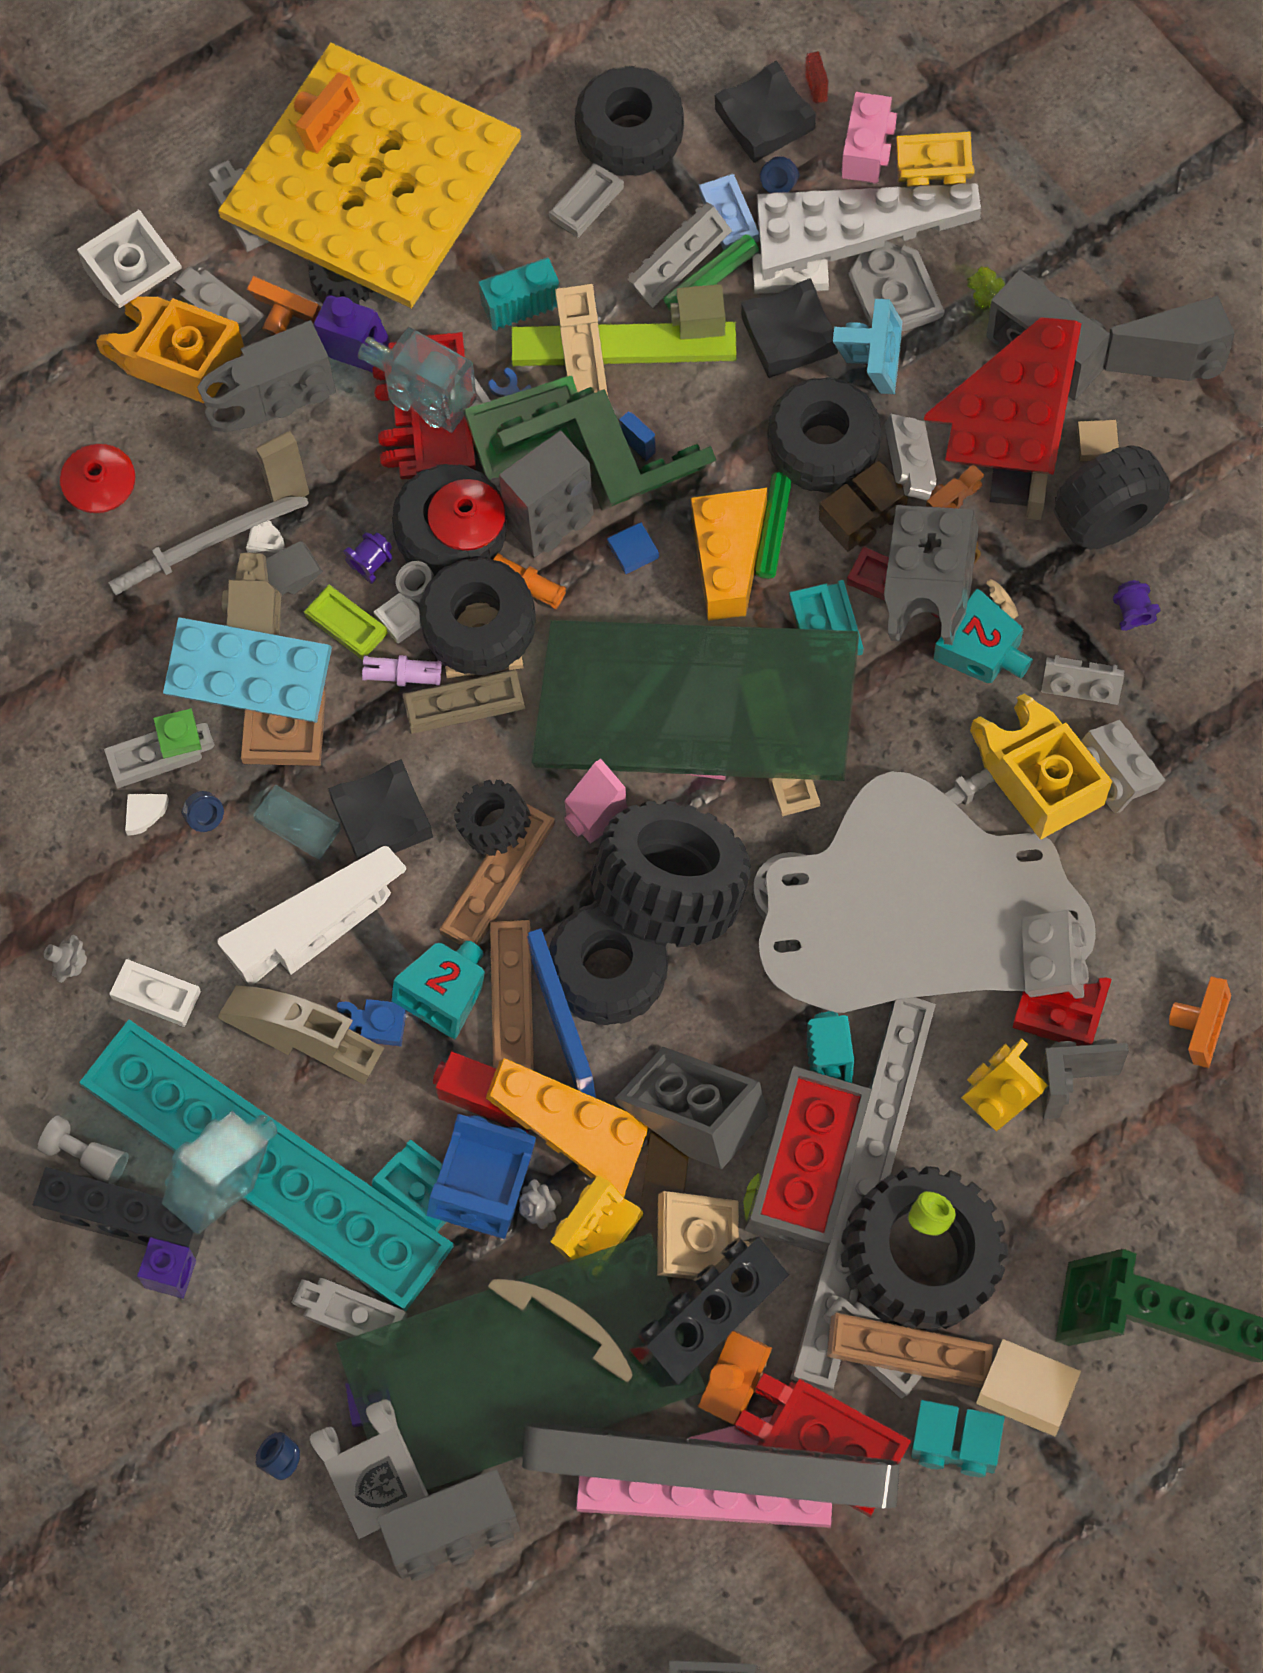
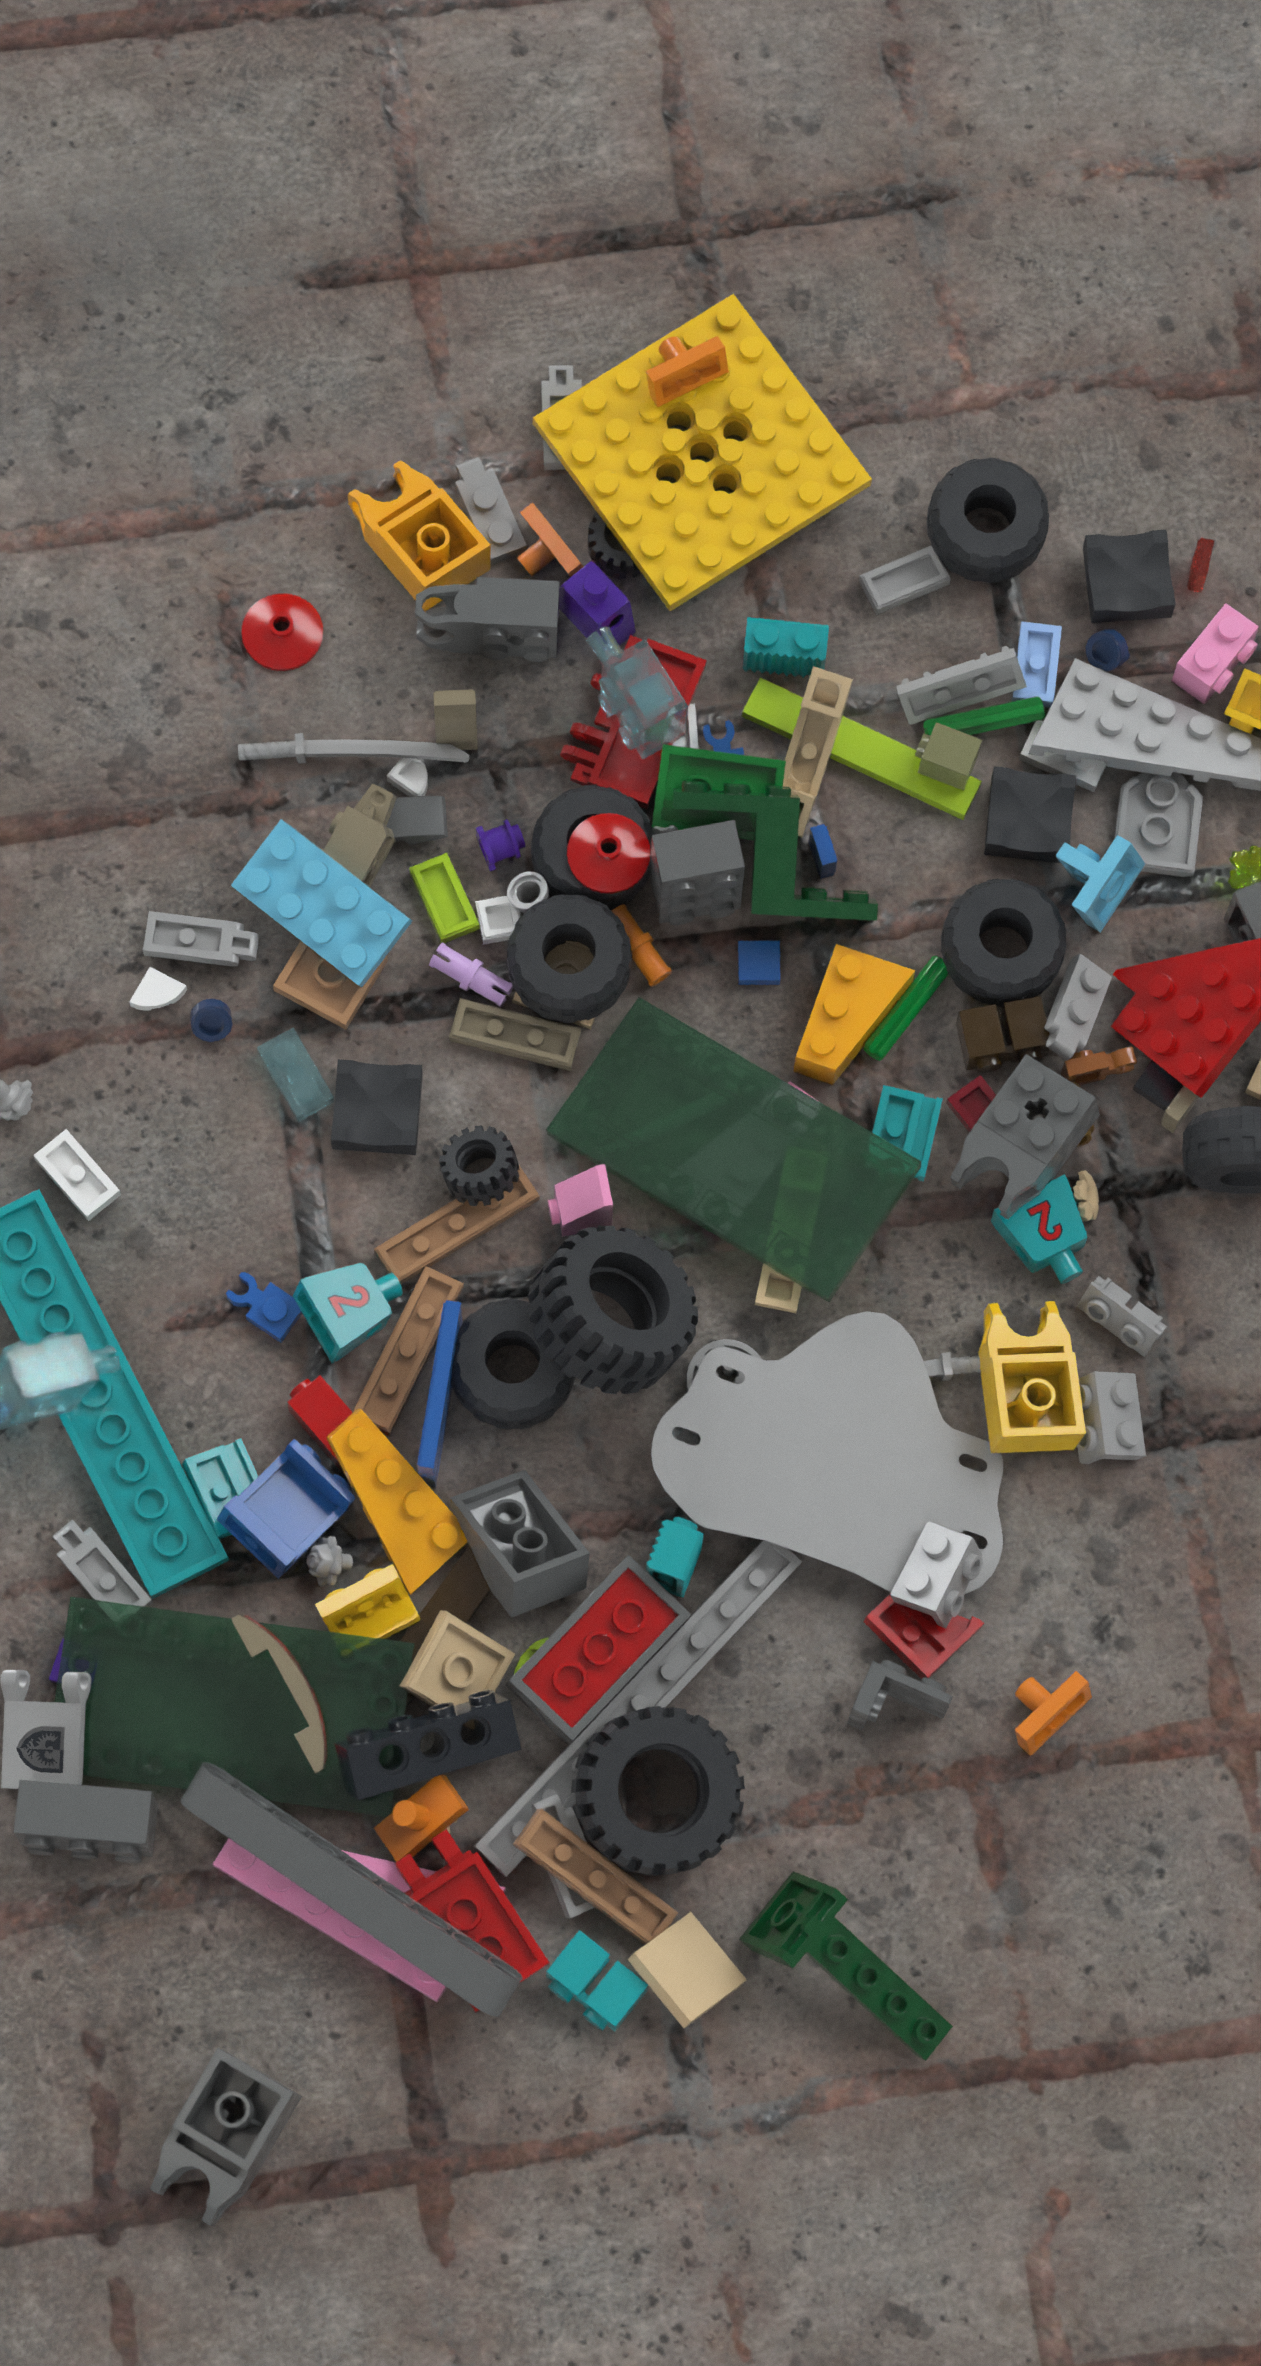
camera: 20 degrees right, 5 degrees up
white slope [77,210,181,308] -> none
bright green plate [154,708,202,759] -> none
white wedge [218,846,406,987] -> none
dark tan slope [218,986,384,1085] -> none
lime tile [908,1192,956,1235] -> none
yellow bracket [961,1039,1048,1132] -> none
dark purple brick [1113,580,1161,631] -> none

